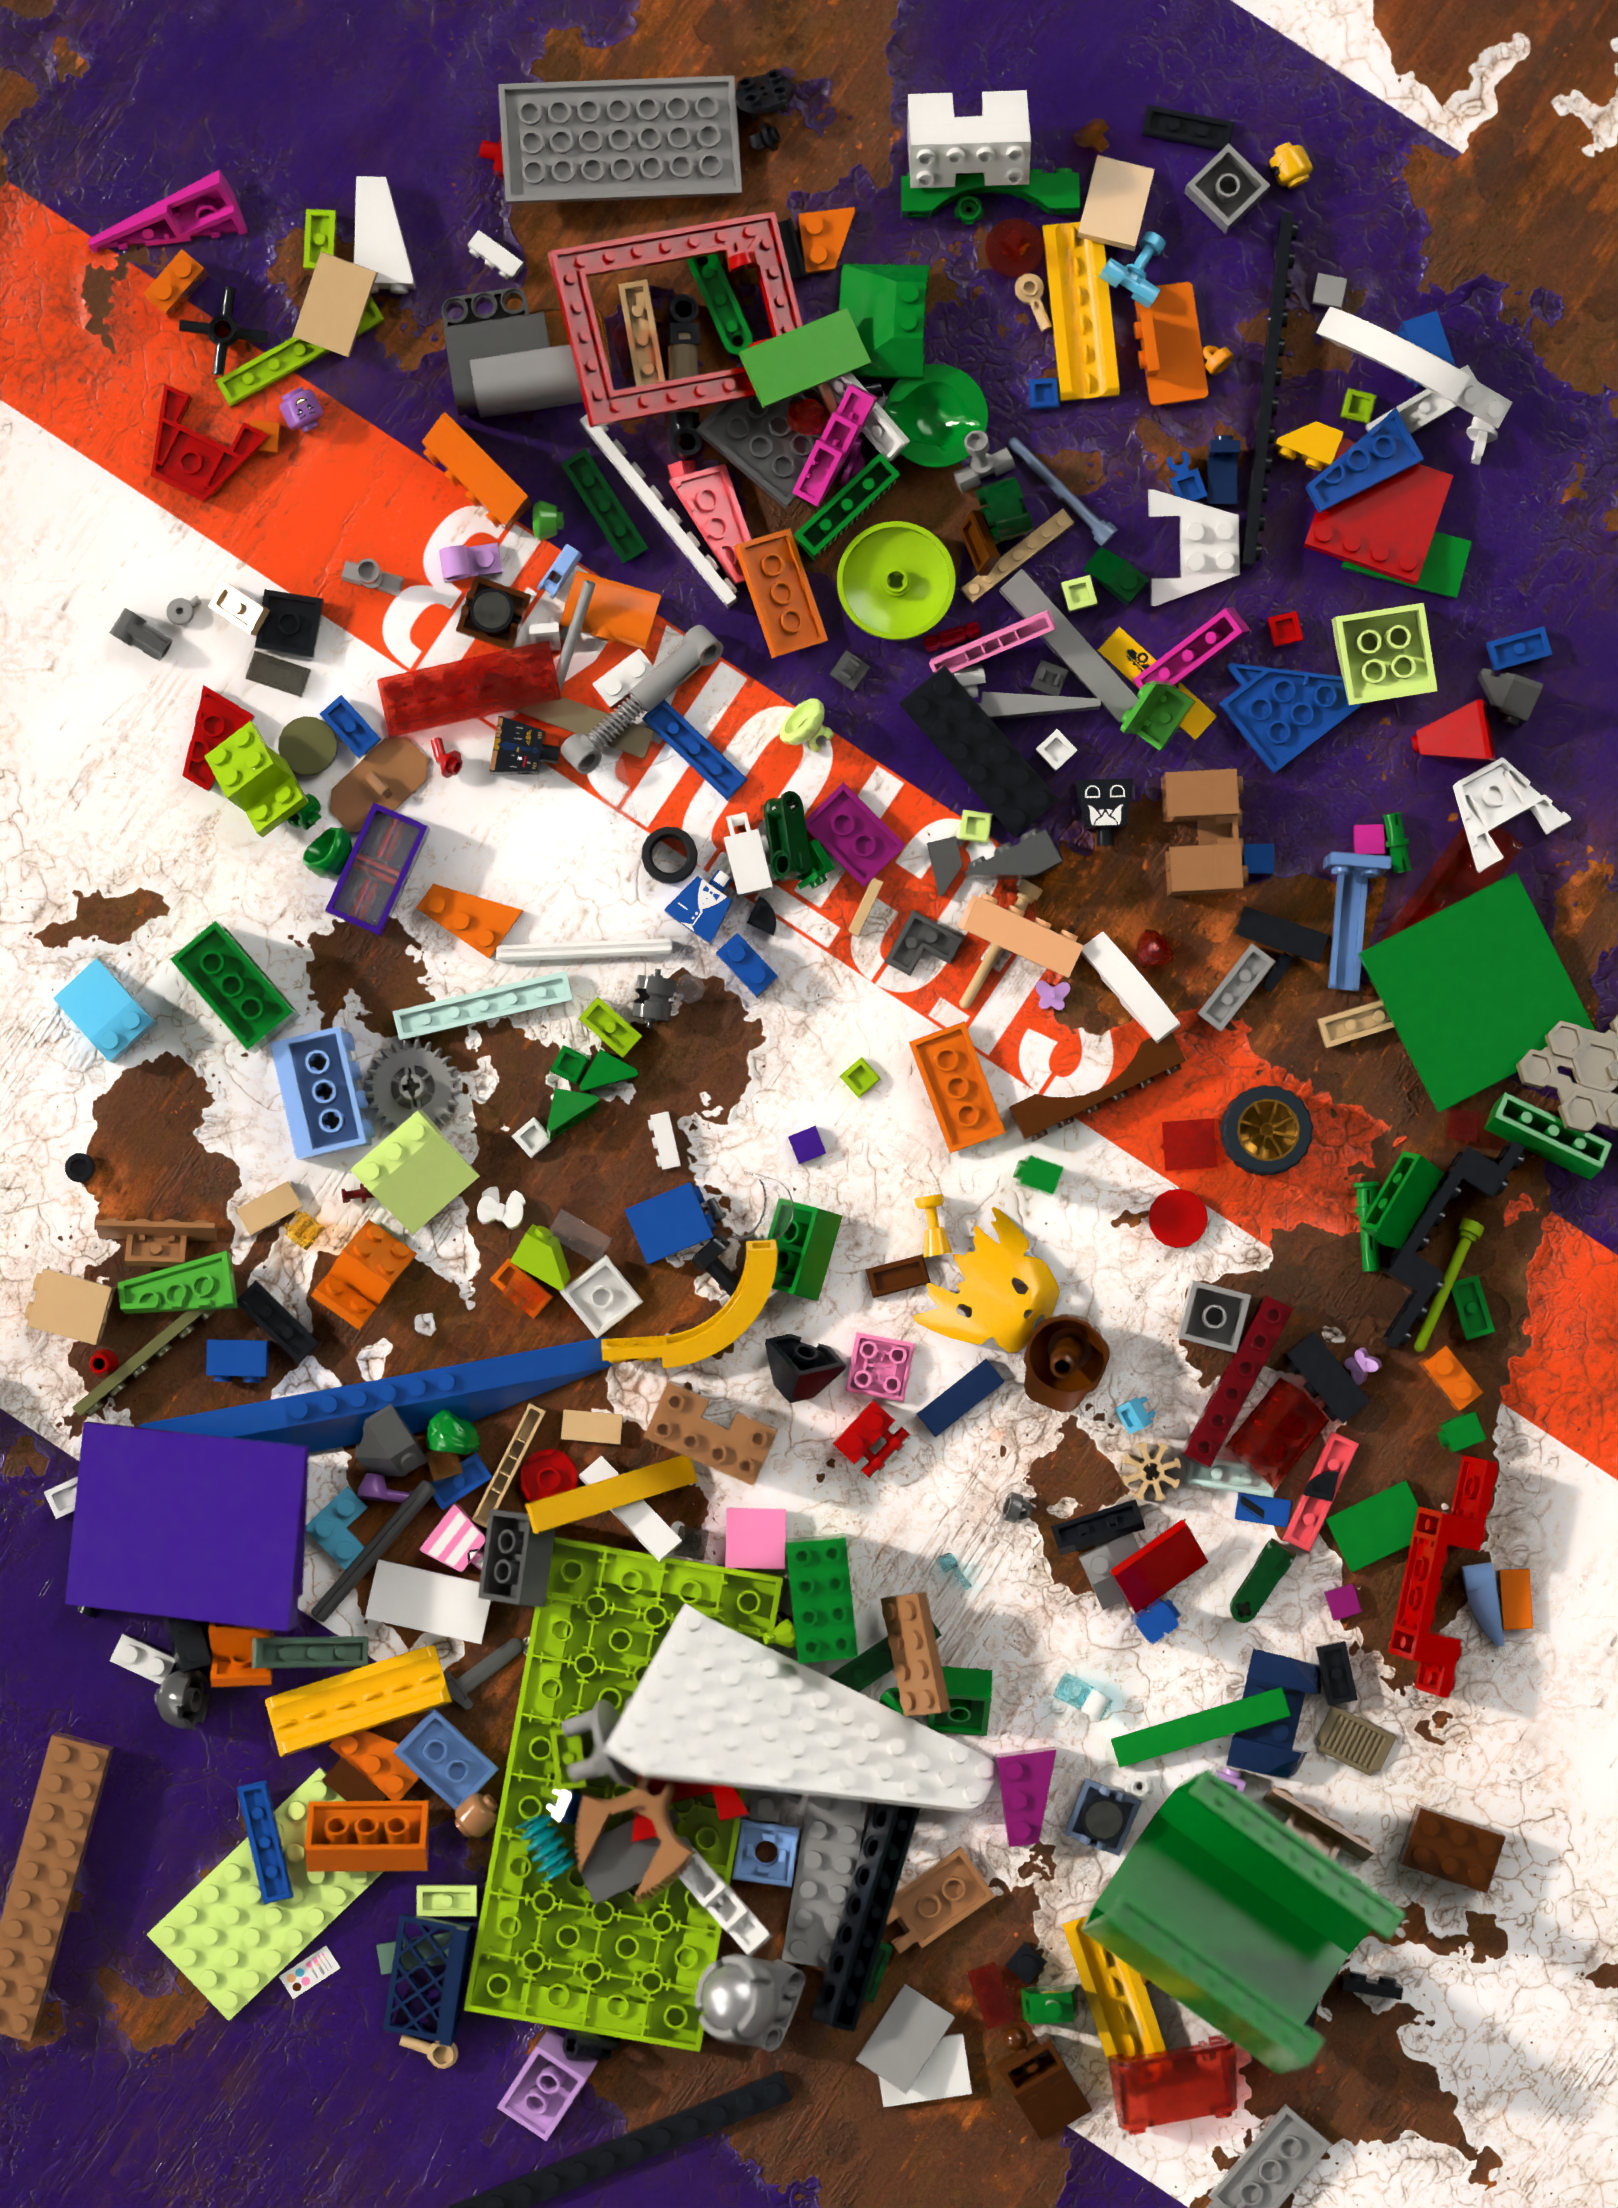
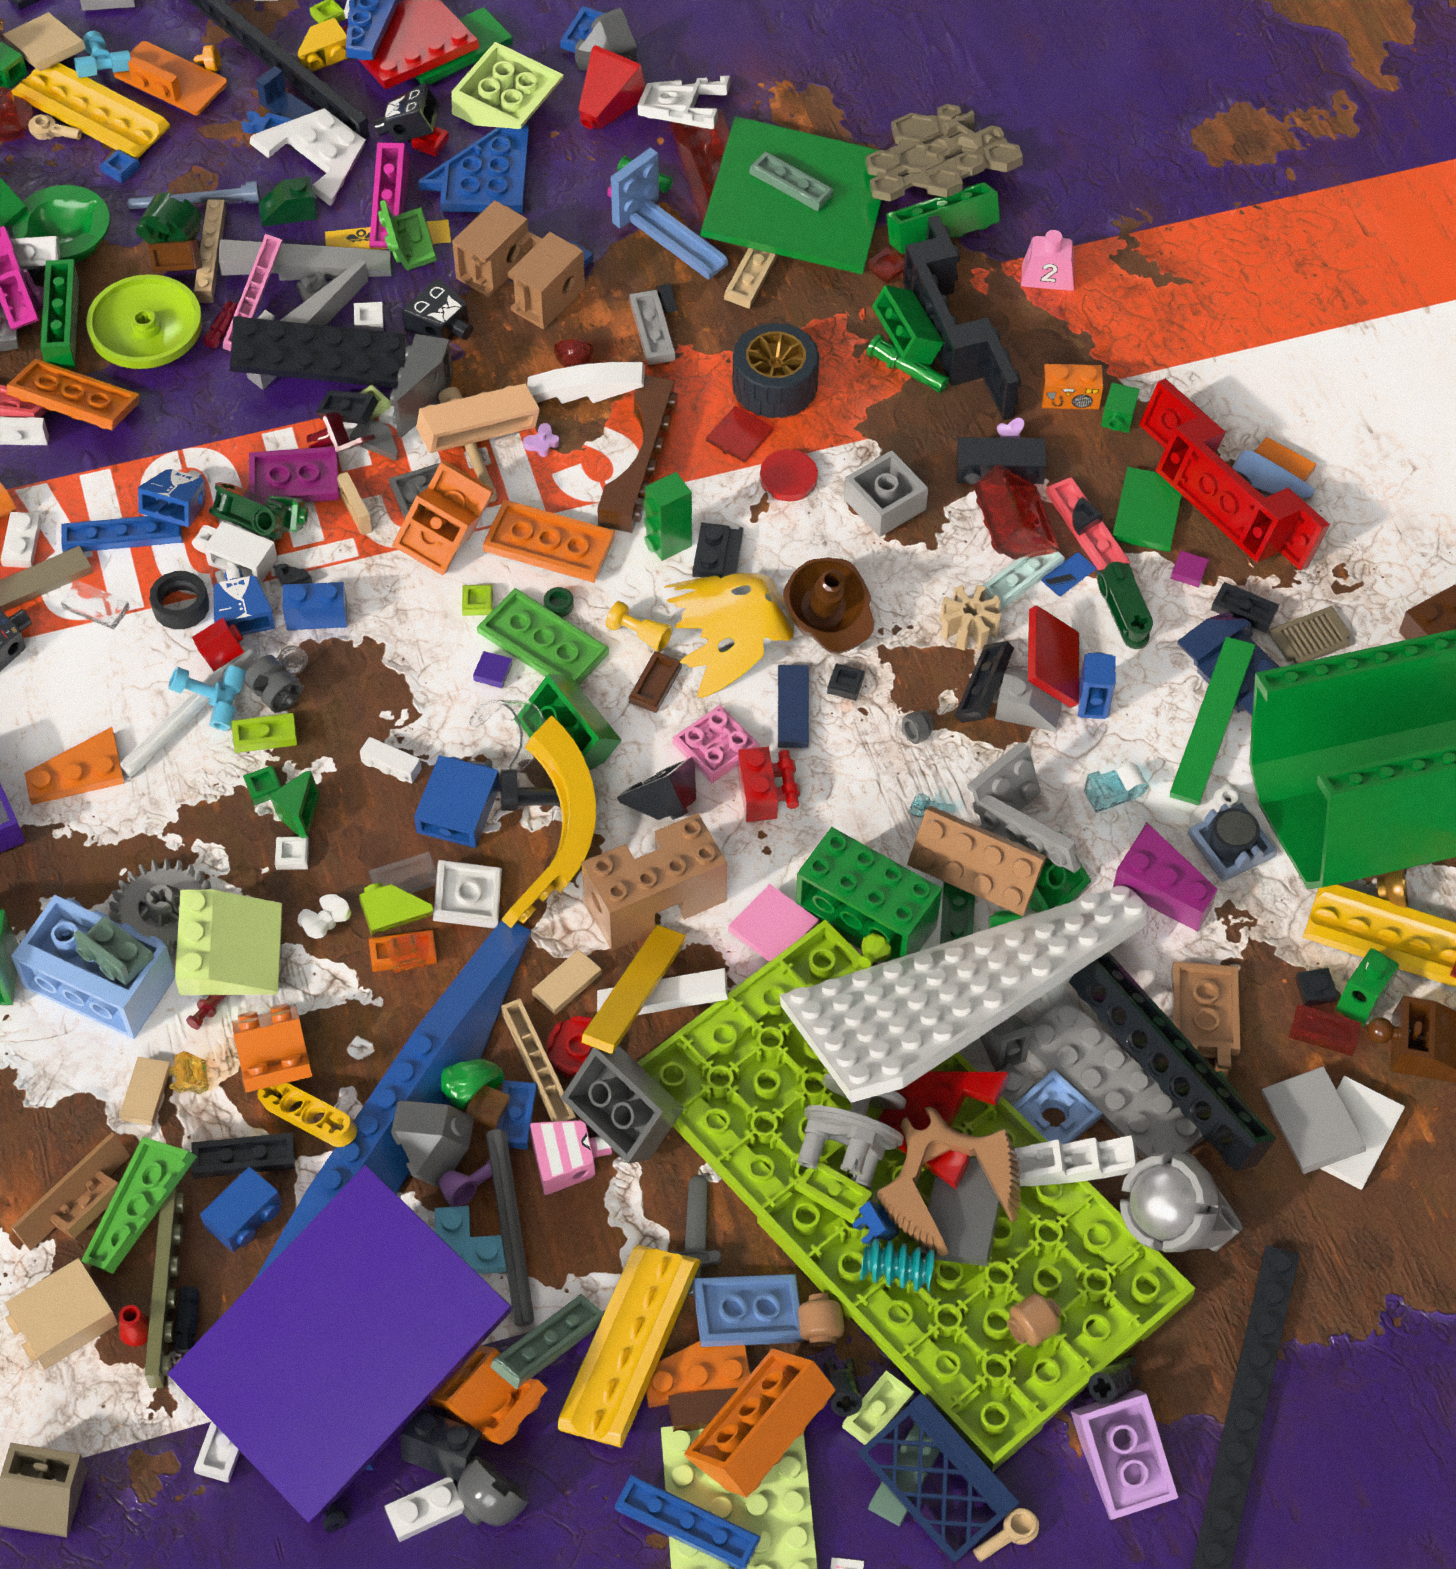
camera: 50 degrees left, 30 degrees down
white tile [365,1559,491,1644] -> none
light aqua plate [392,971,573,1041] -> none
light grey piece [561,625,724,774] -> none
green slope [579,1049,639,1093] -> none
clear smoke plate [675,1525,710,1560] -> none
yellowish green hair [779,698,834,752] -> none
dark grey tile [829,650,871,692] -> none
light grey bar [953,430,1016,493] -> none
yellowish green plate [1061,575,1098,613] -> none
medium azure tile [1115,1397,1156,1435] -> none
dark red brick [1180,1295,1293,1469] -> none
black tile [1234,906,1329,963] -> none
lime piece [1414,1218,1484,1352] -> none
green plate [1450,1275,1495,1340] -> none
none -> sand green bracket [73,916,154,985]
none -> blue torso [138,469,205,527]
none -> medium azure bar [168,665,246,731]
none -> black axle [174,1286,199,1354]
none -> red brick [192,618,244,672]
none -> yellow beam [257,1083,357,1147]
none -> dark red bracket [306,412,376,452]
none -> black plate [316,390,379,425]
none -> black torso [374,83,440,143]
none -> orange bracket [392,460,495,575]
none -> bright green tile [477,588,609,686]
none -> dark green tile [543,587,574,617]
none -> black plate [692,522,744,578]
none -> sand green tile [749,151,834,211]
none -> black hinge [823,1358,862,1416]
none -> black tile [827,663,865,701]
none -> light grey bracket [967,742,1081,873]
none -> medium nougat head [1007,1293,1061,1346]
none -> bright pink torso [1021,230,1075,291]

